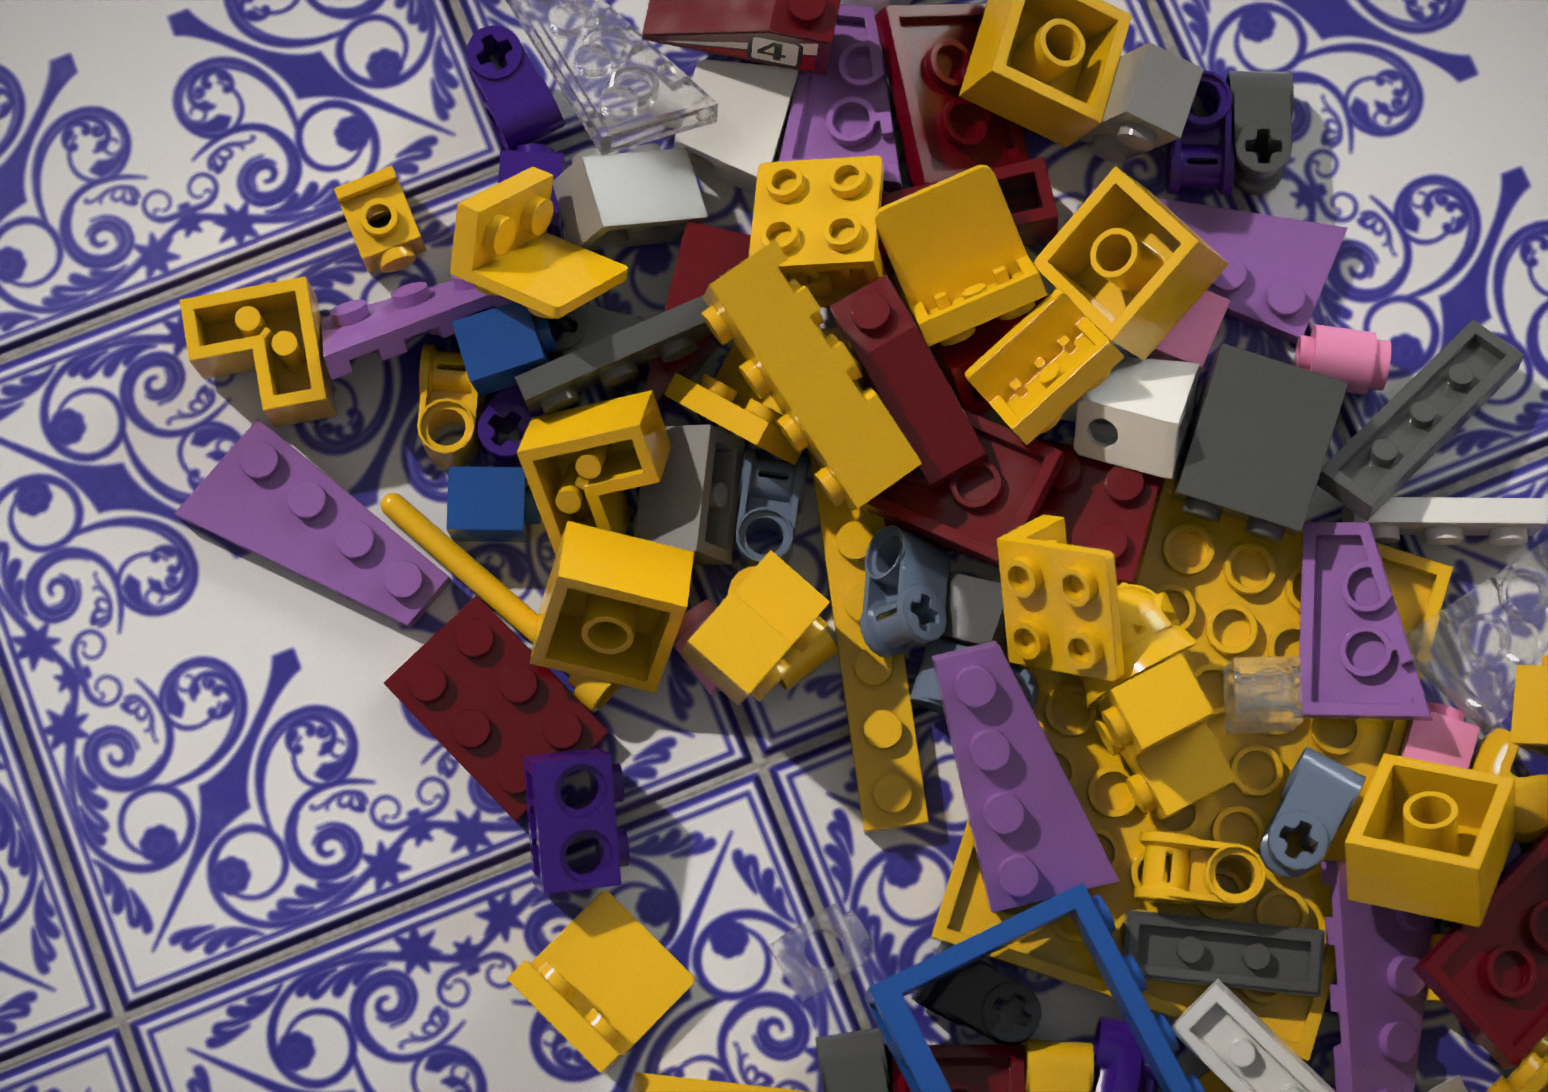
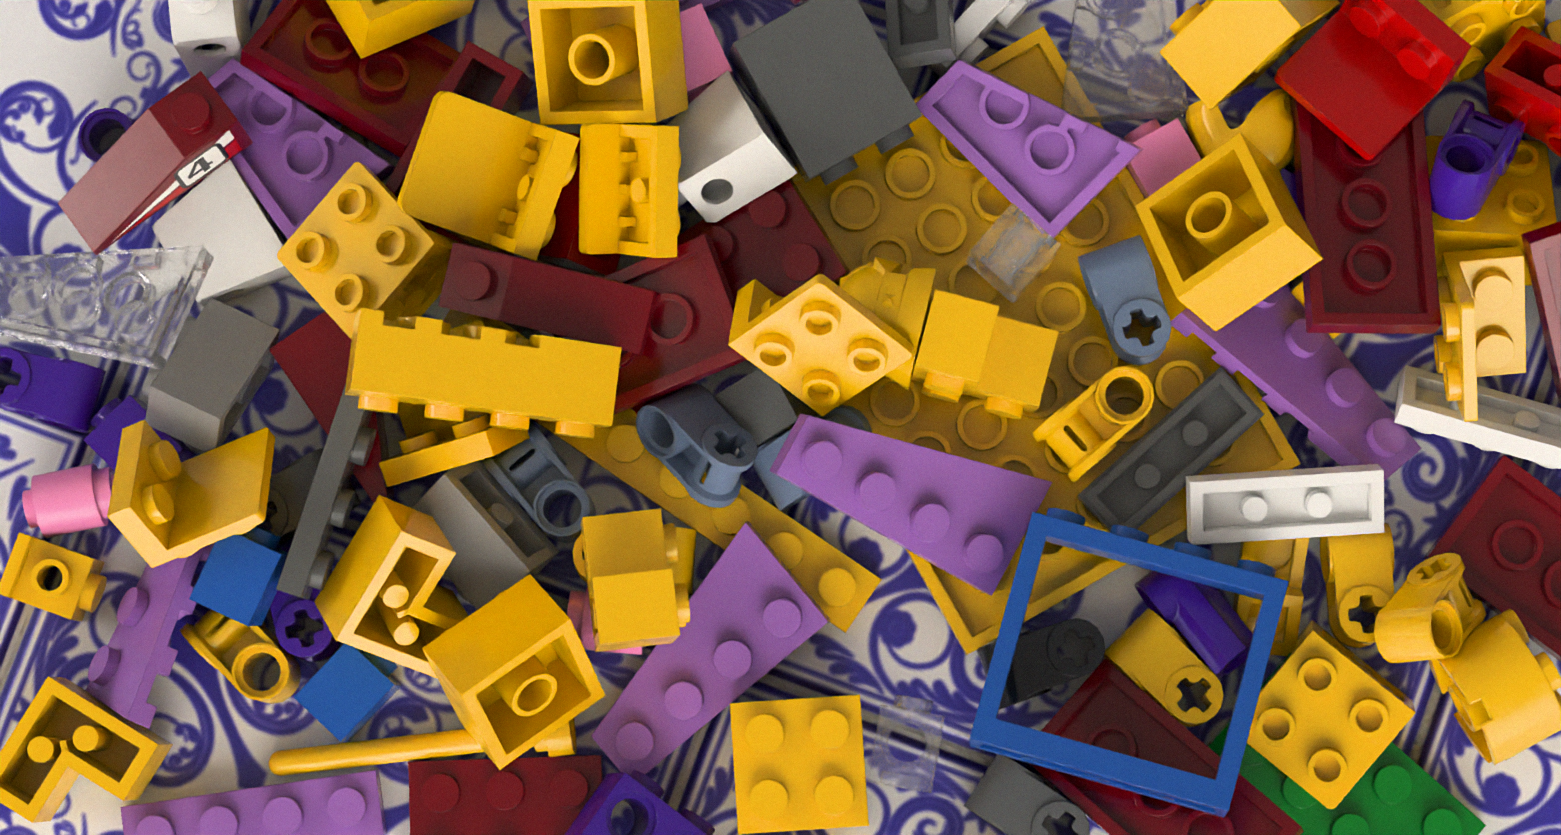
camera: 45 degrees left, 5 degrees up
none -> bright pink brick [22,463,115,538]
none -> medium lavender wing [591,521,830,775]
none -> yellow brick [730,695,869,834]

